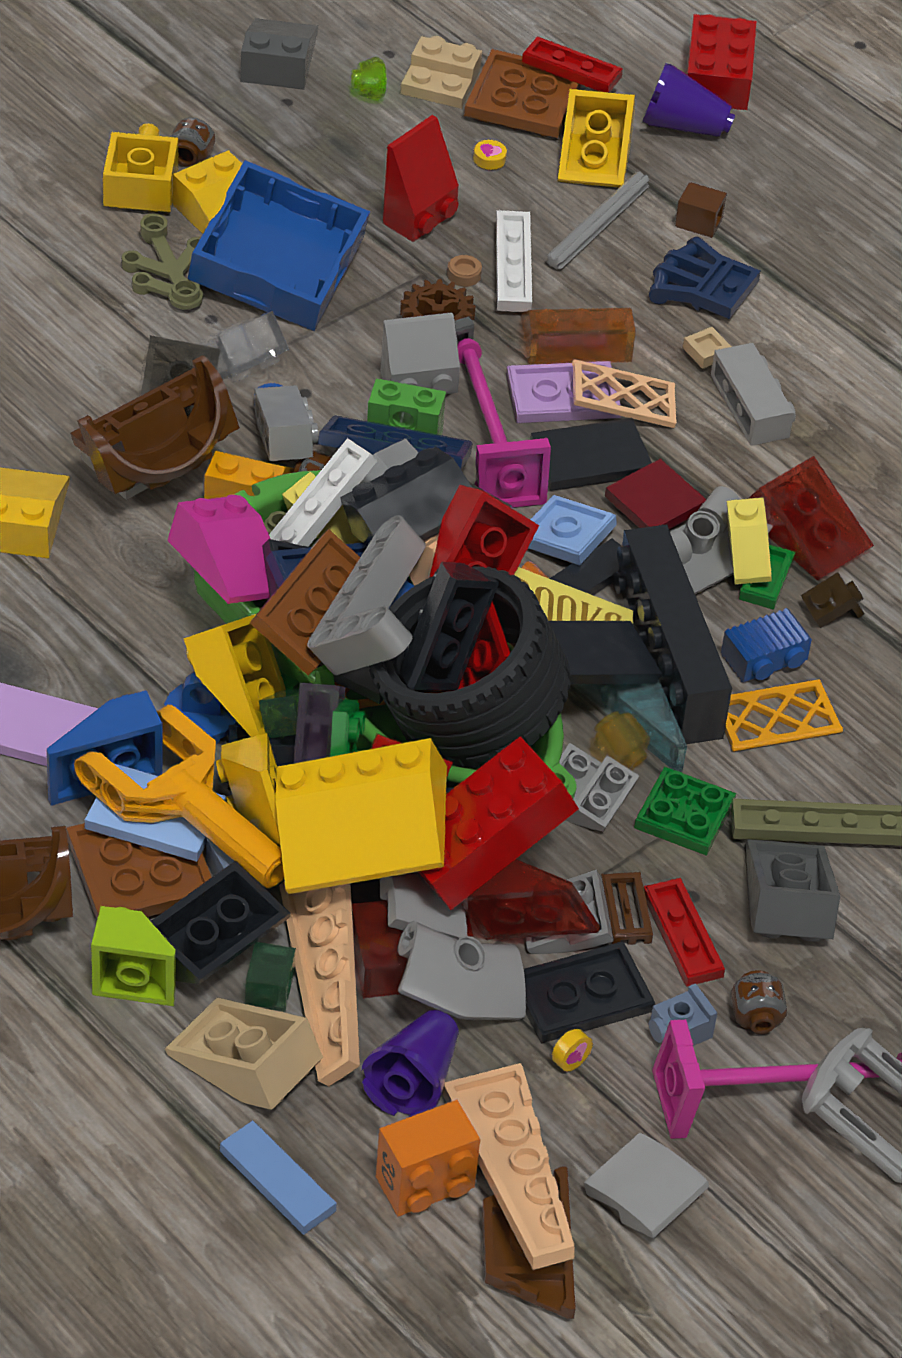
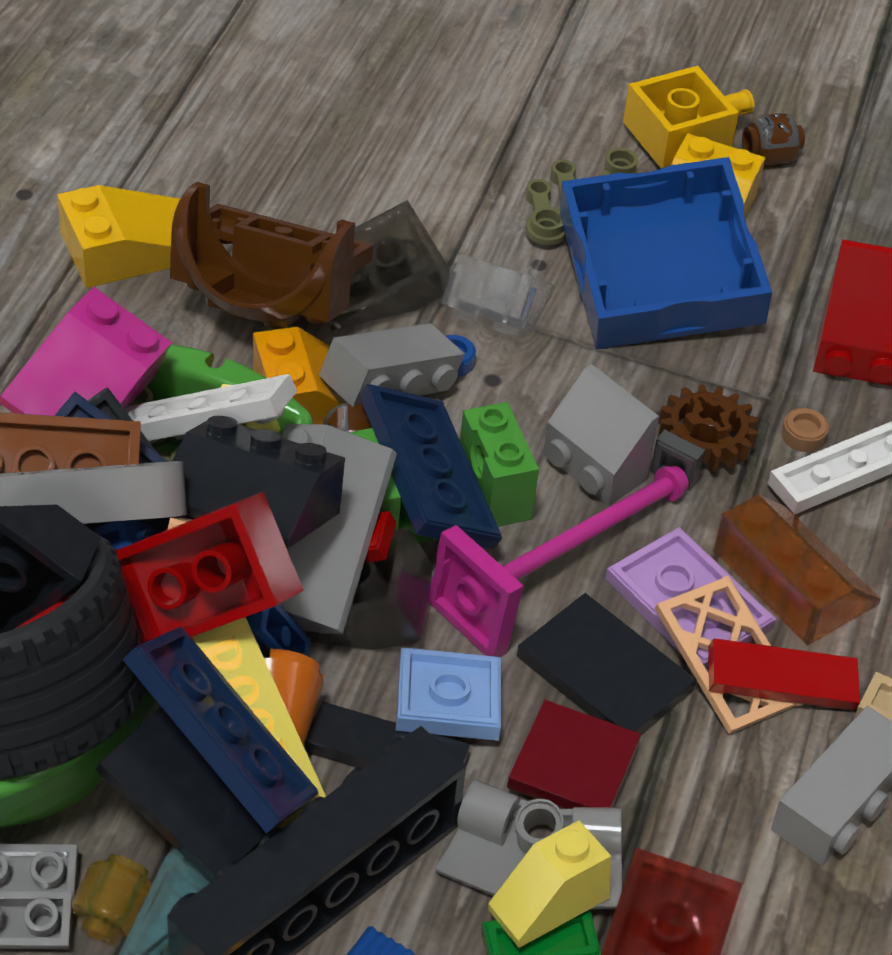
camera: 60 degrees right, 0 degrees up
none -> dark blue tile [122,627,318,833]
none -> red tile [708,638,860,711]

